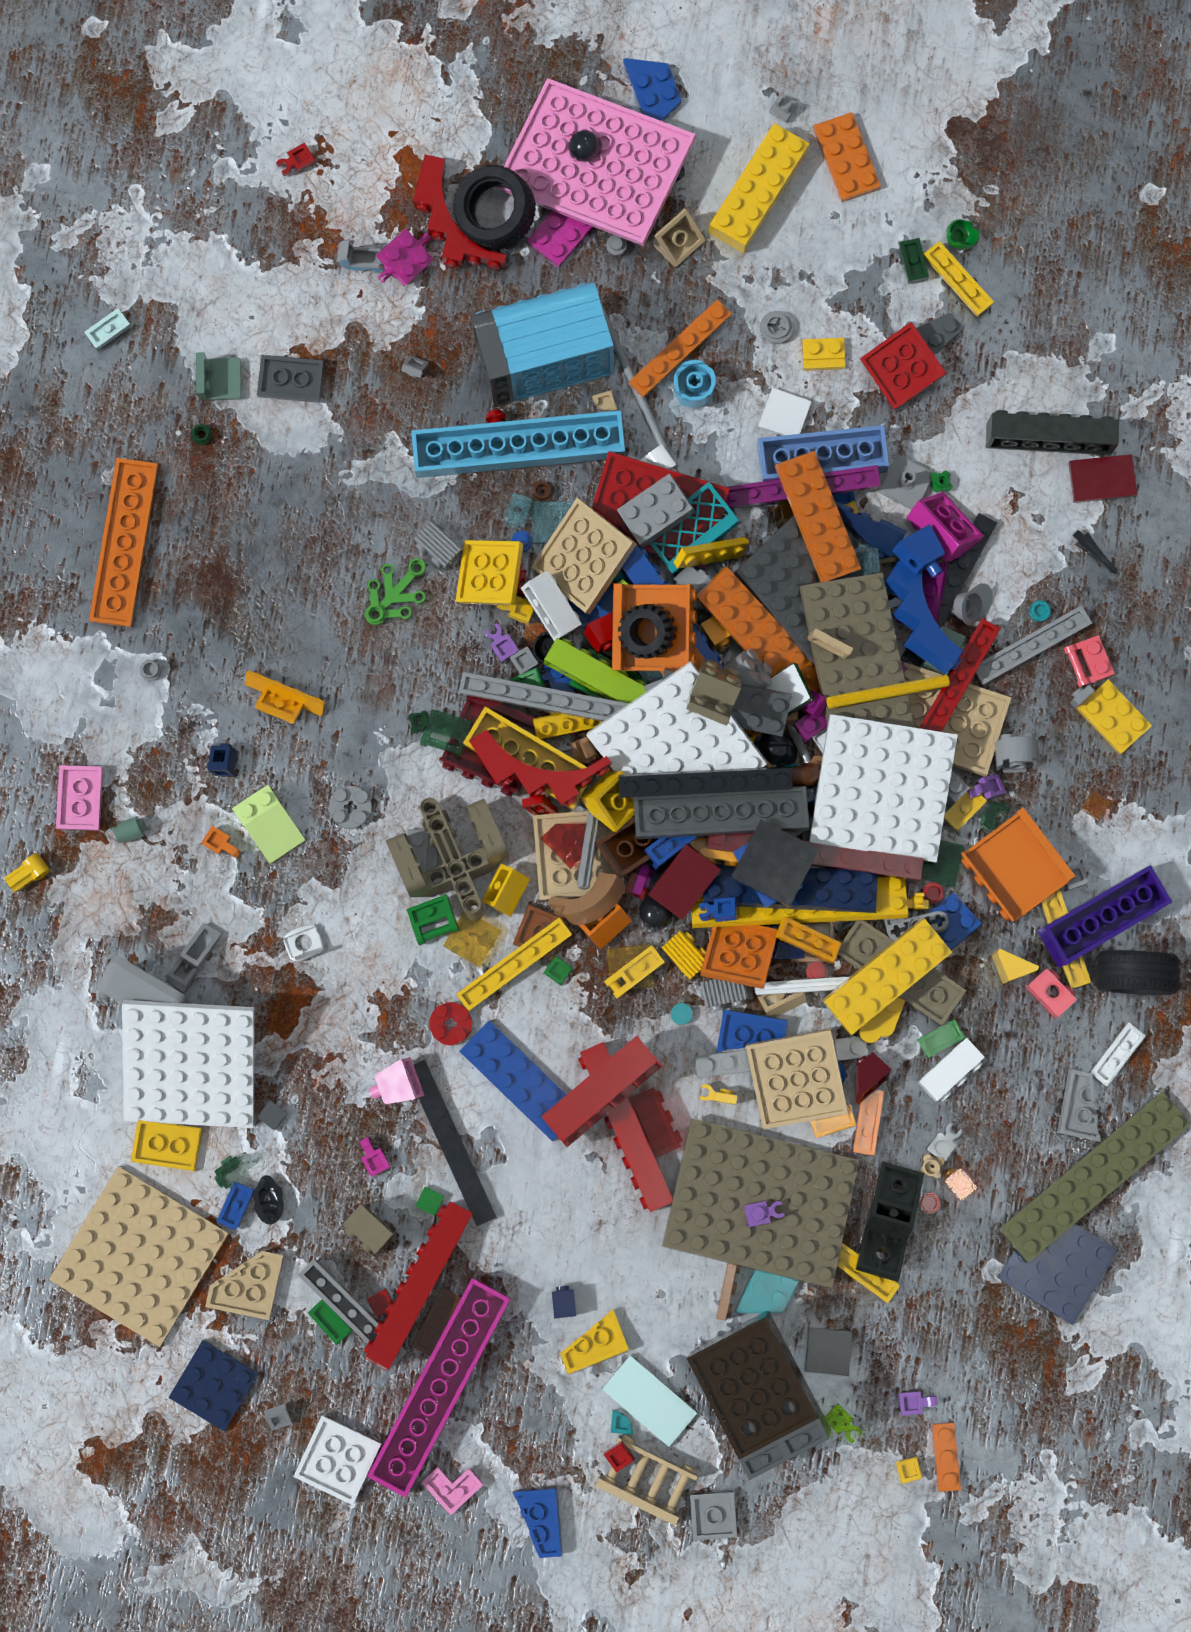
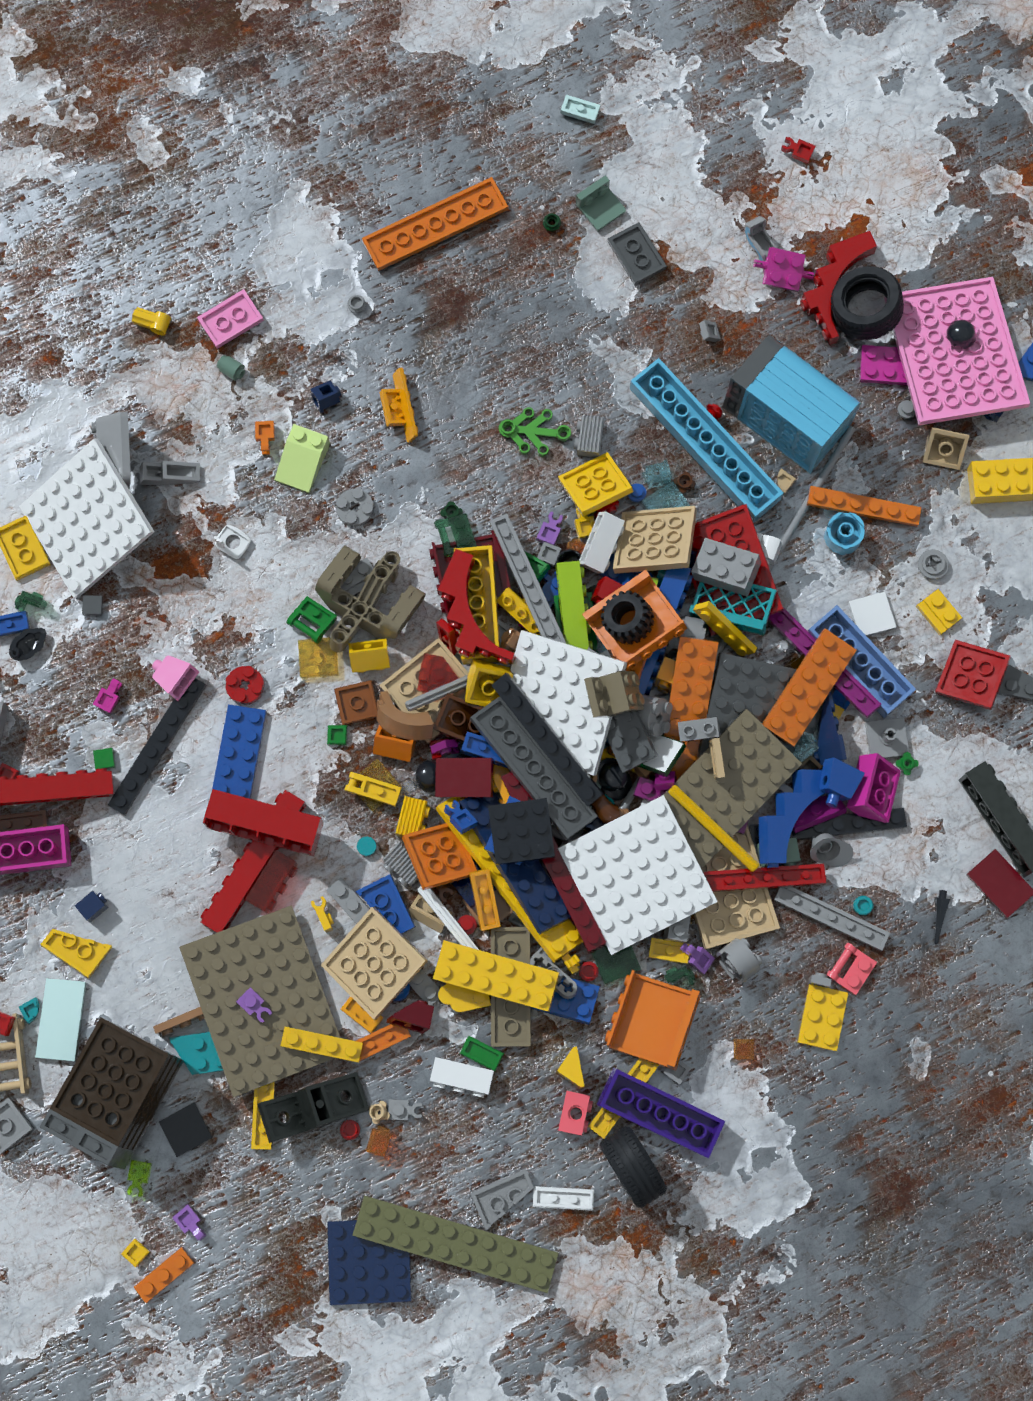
camera: 55 degrees right, 5 degrees down
dark tan brick [343,1204,396,1254] -> none
yellow plate [456,917,572,1011] -> none
none -> yellow plate [280,1027,363,1063]
none -> light grey brick [678,717,721,742]

